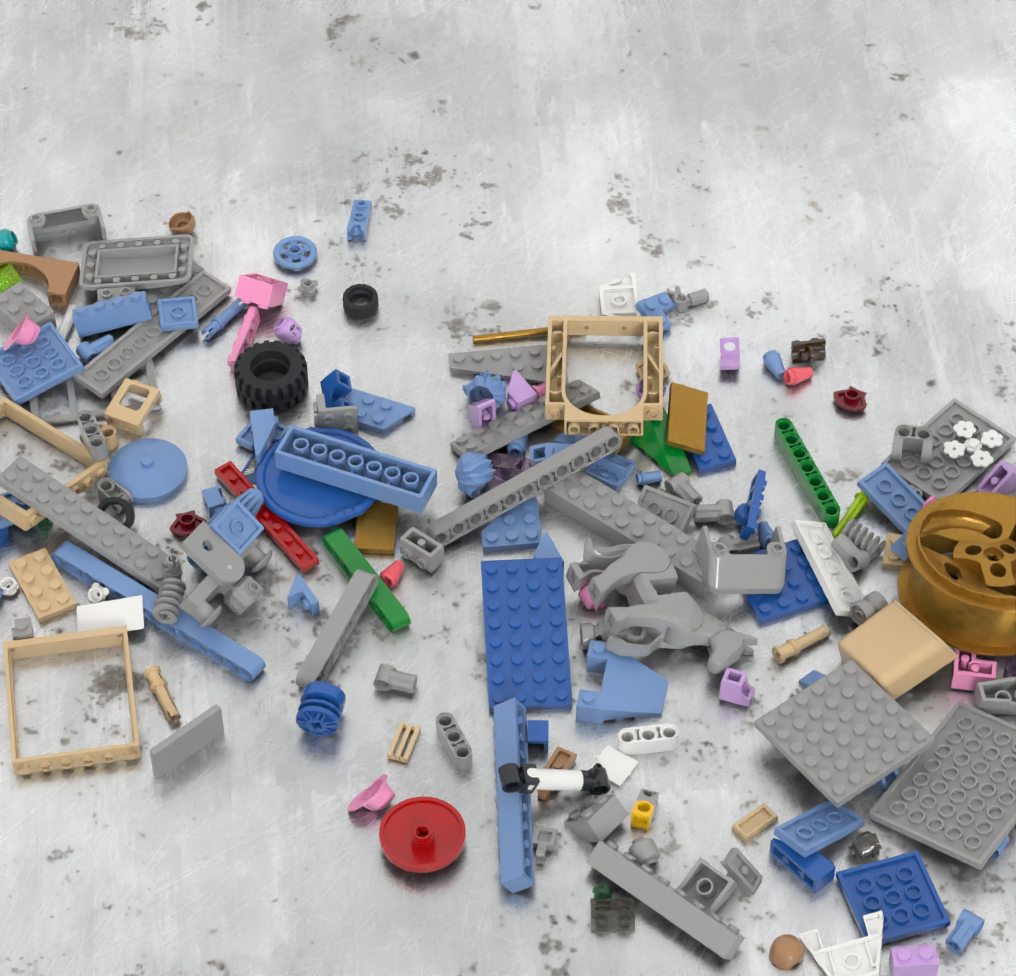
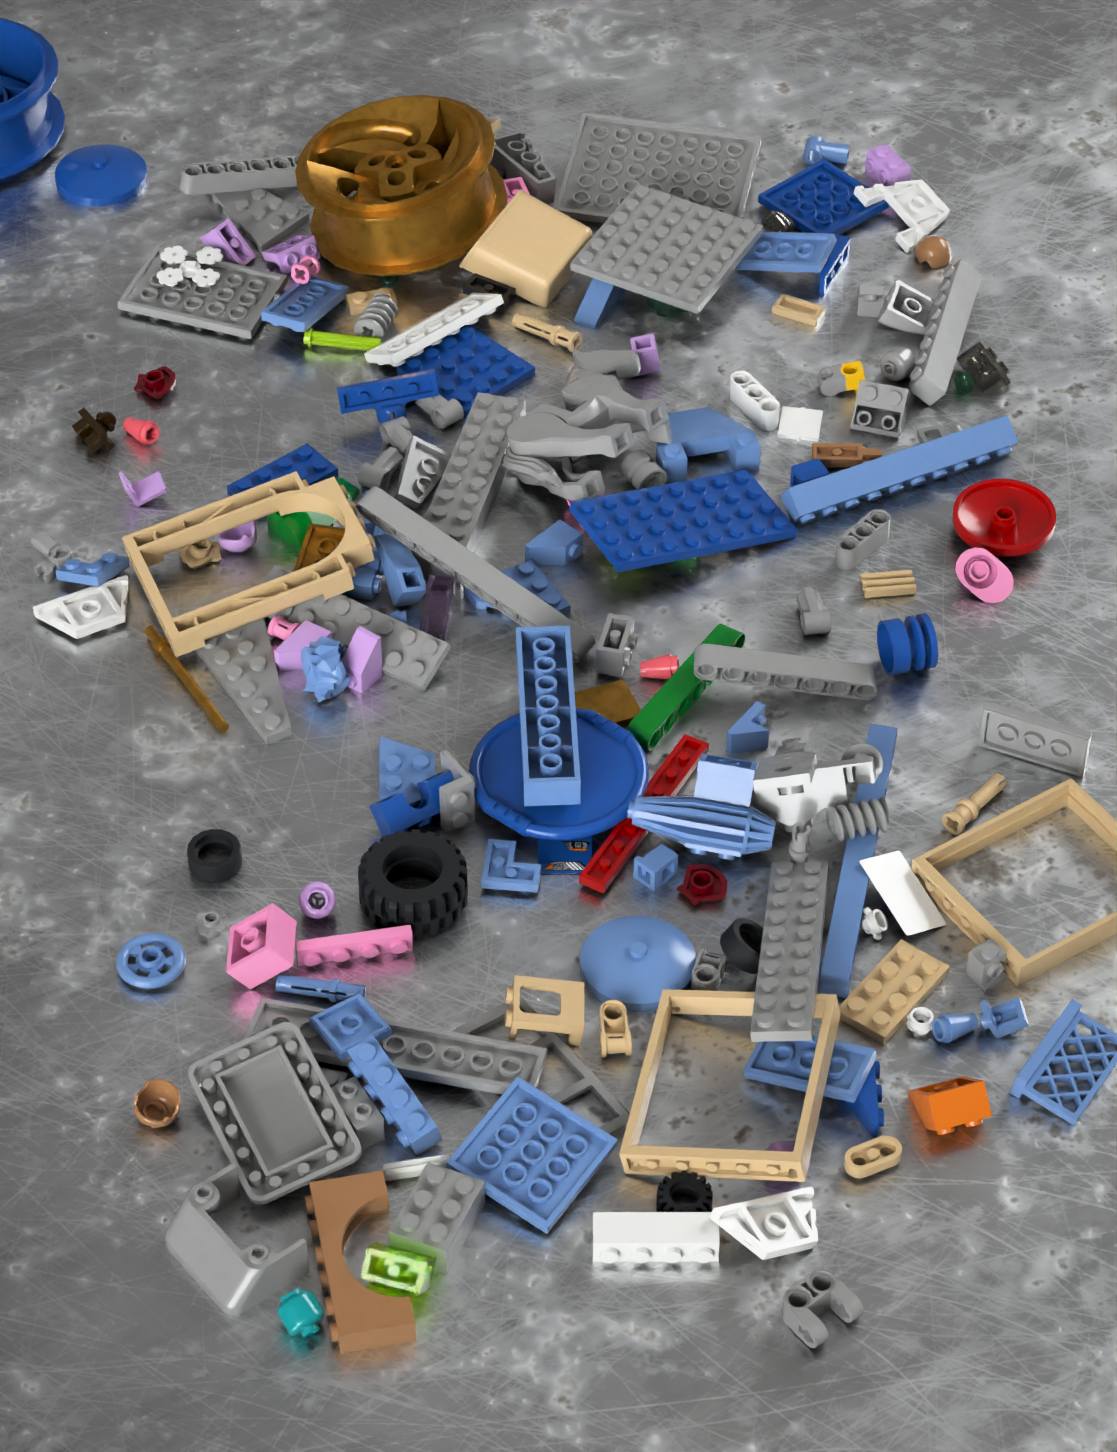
camera: 115 degrees left, 5 degrees down
bright pink piece [3,313,41,350] -> none
medium blue piece [76,334,115,365] -> none
light grey beam [76,409,108,461] -> none
medium blue slope [250,408,279,467] -> none
medium blue plate [347,200,372,241] -> none
medium blue hair [455,451,497,499] -> none
black piece [498,763,611,795] -> none
pearl gold tile [665,382,708,455] -> none
light grey windscreen [695,526,787,594] -> none
medium blue cone [763,350,785,379] -> none
green beam [774,418,841,529] -> none
light grey piece [831,533,871,572] -> none
light grey wheel [849,591,888,626] -> none
light grey piece [891,424,933,464] -> none
medium blue slope [891,530,908,561] -> none

